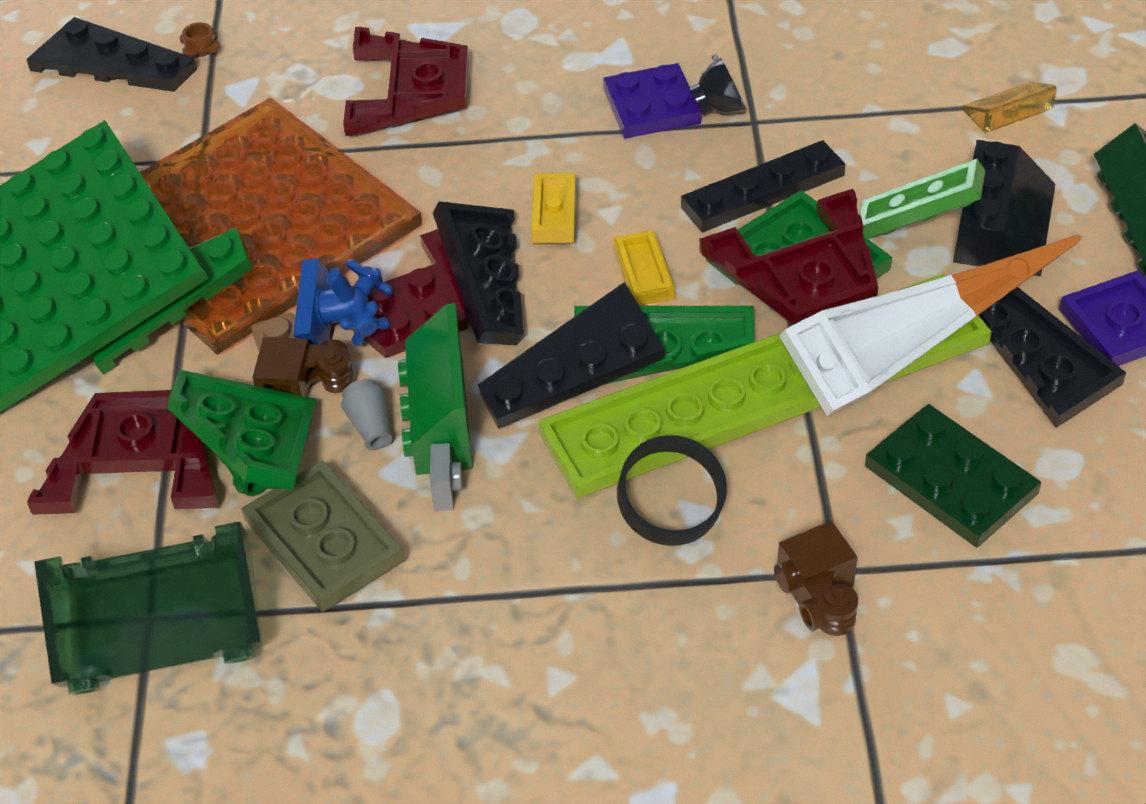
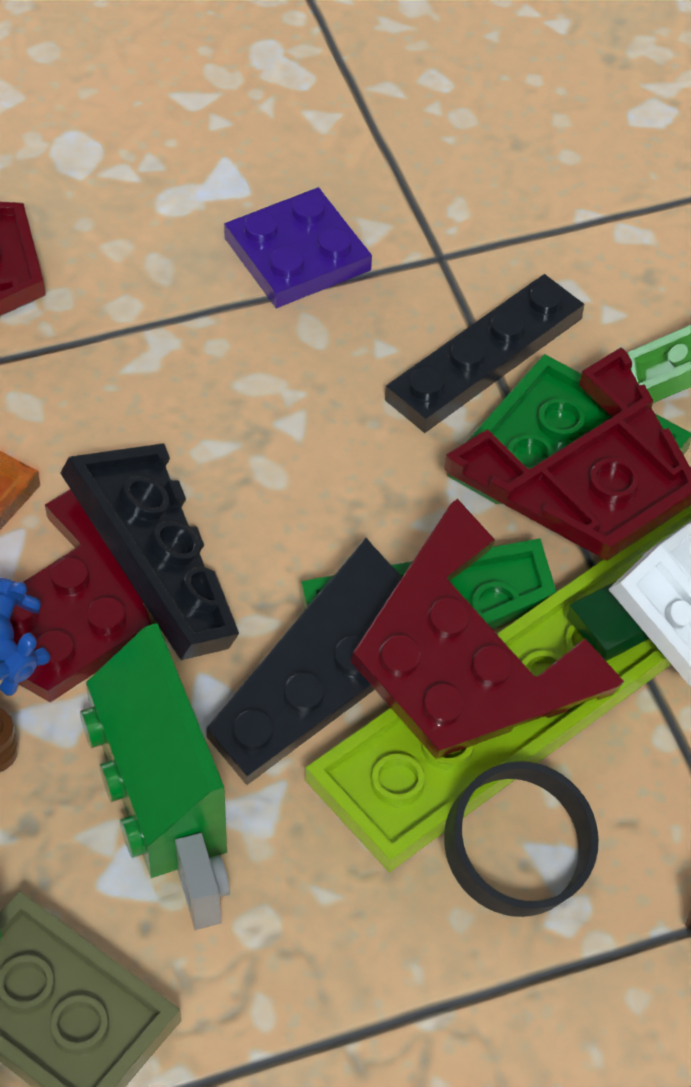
camera: 20 degrees left, 5 degrees up
light grey cone [341,379,393,450] -> none
yellow plate [531,173,576,243] -> none
yellow tile [613,230,675,306] -> none
black piece [690,54,747,116] -> none
none -> dark red wing [350,498,624,759]
none -> dark green tile [567,581,650,661]

